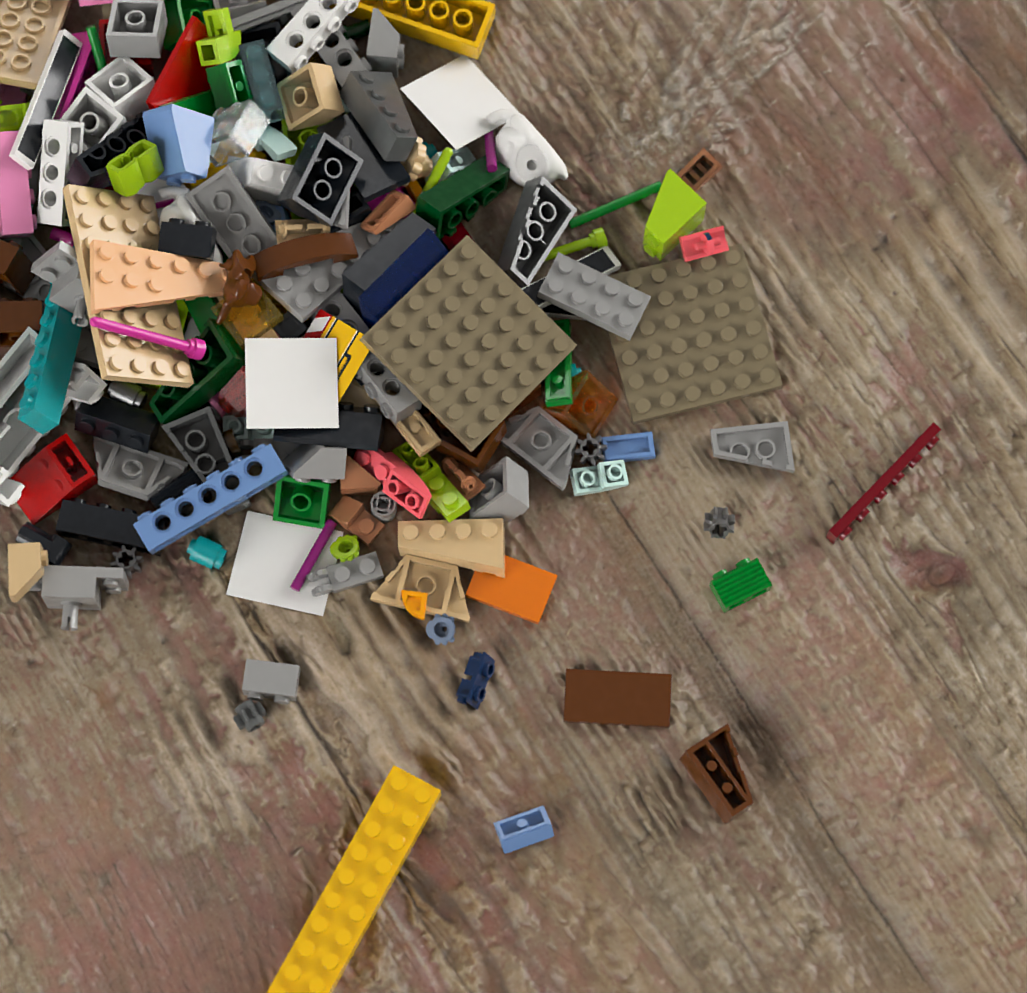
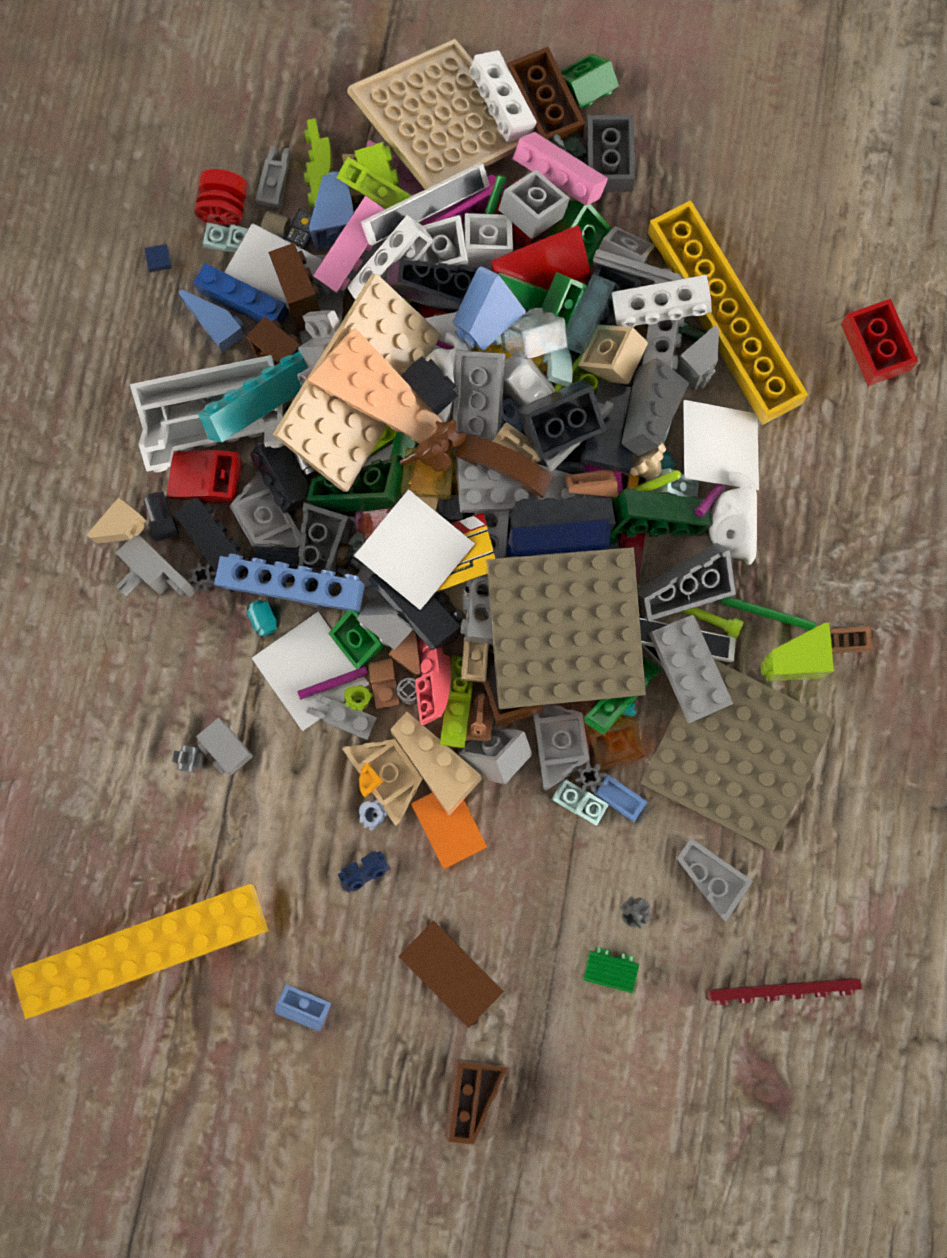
camera: 50 degrees right, 5 degrees up
dark pink piece [90,316,206,360] -> none
lime brick [106,139,164,197] -> none
lime brick [196,7,241,66] -> none
coral hips [679,225,729,262] -> none

